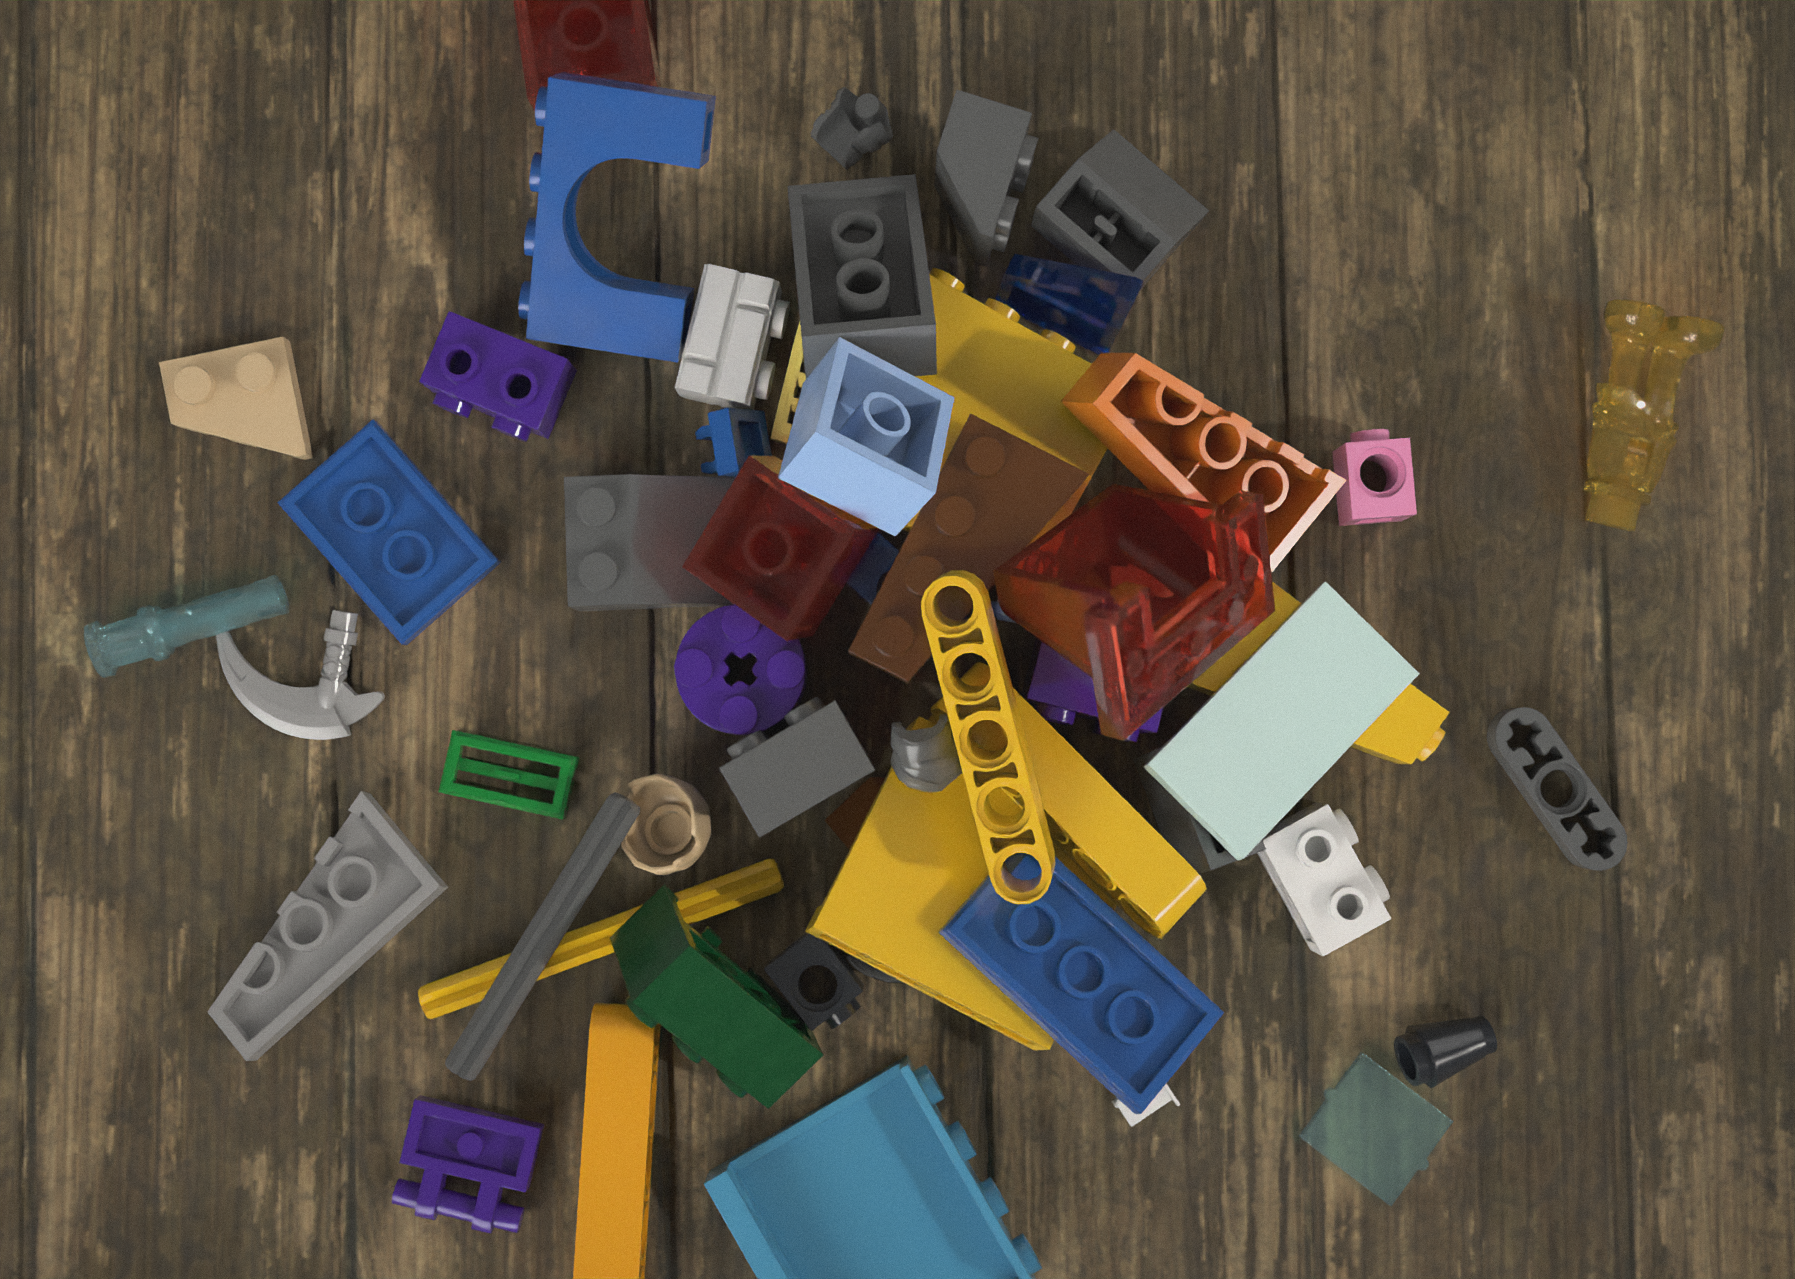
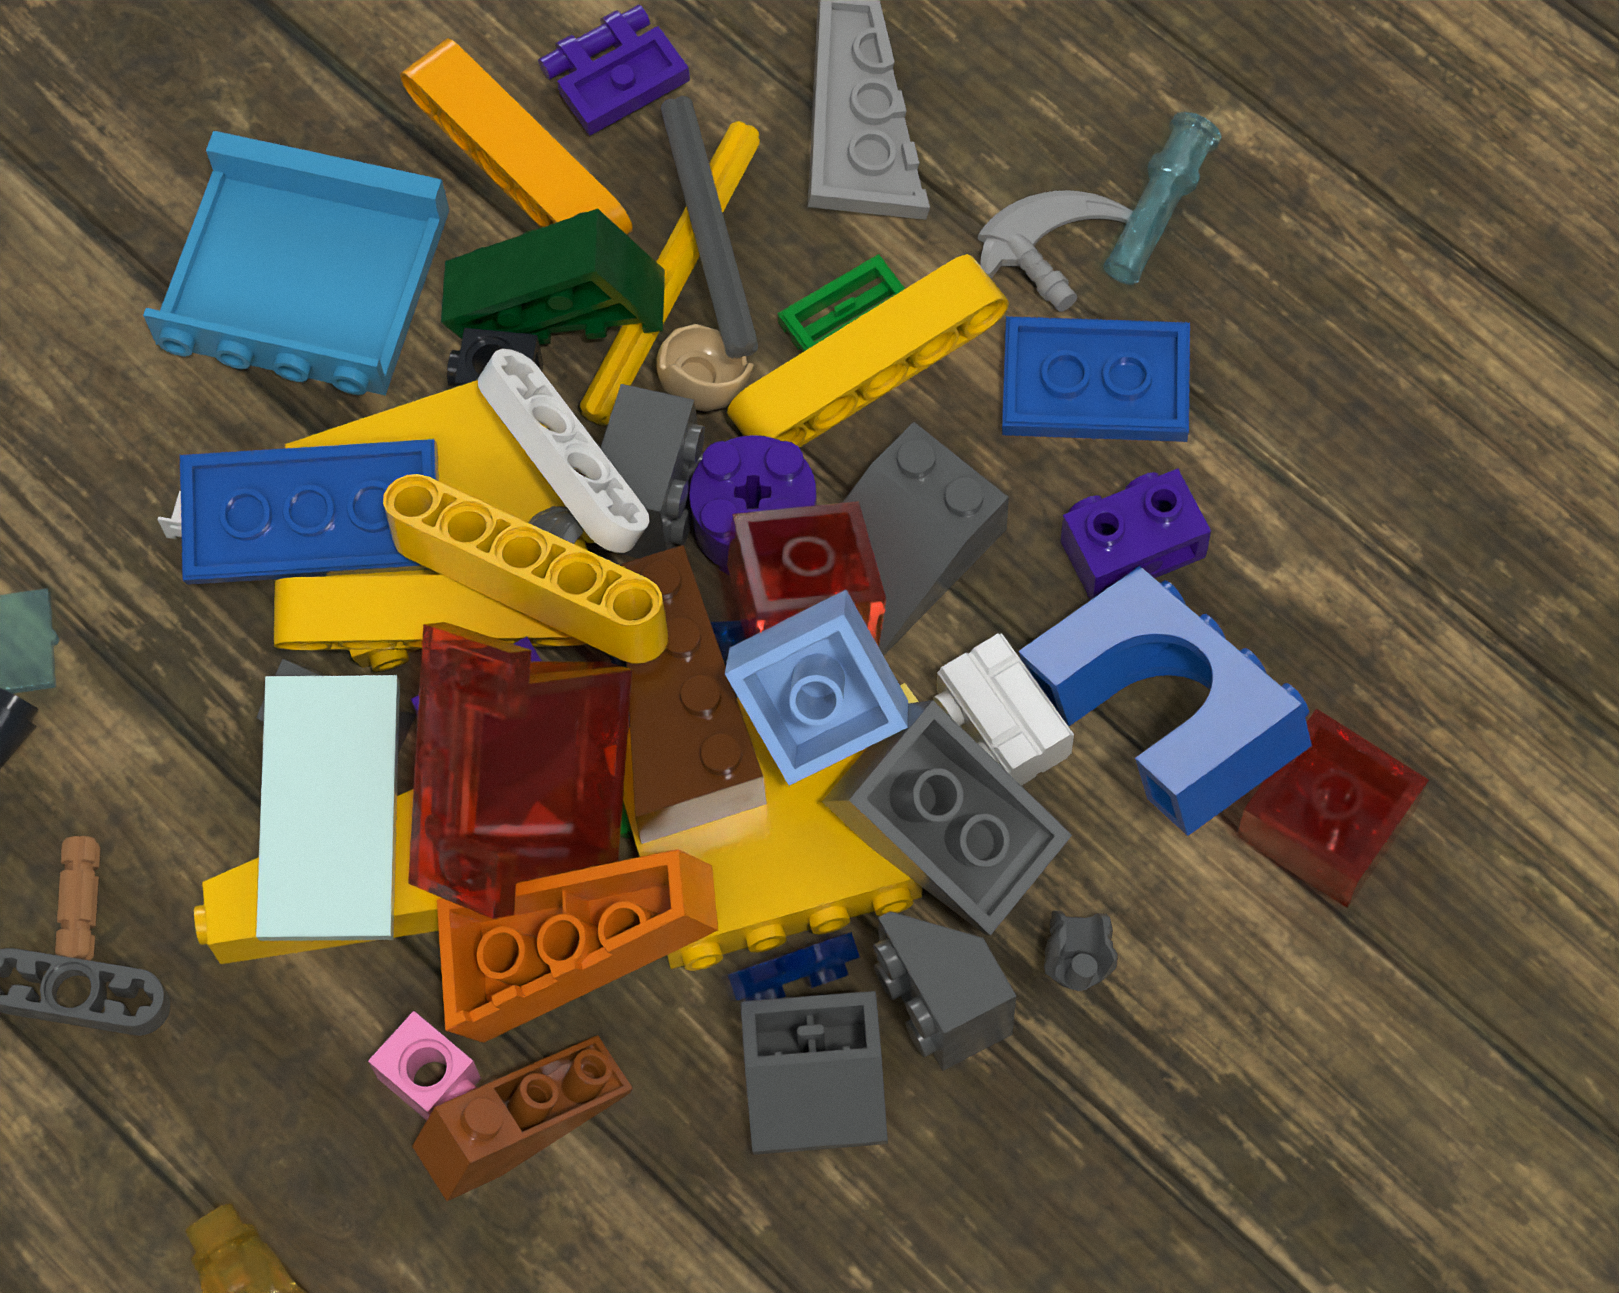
camera: 140 degrees right, 20 degrees down
tan wing [159,337,313,460] -> none
blue tile [695,407,775,478] -> none
white brick [1257,802,1391,956] -> none
none -> medium nougat axle [55,836,100,961]
none -> dark orange slope [412,1035,633,1201]
none -> white beam [478,349,649,553]
none -> yellow beam [727,254,1009,448]

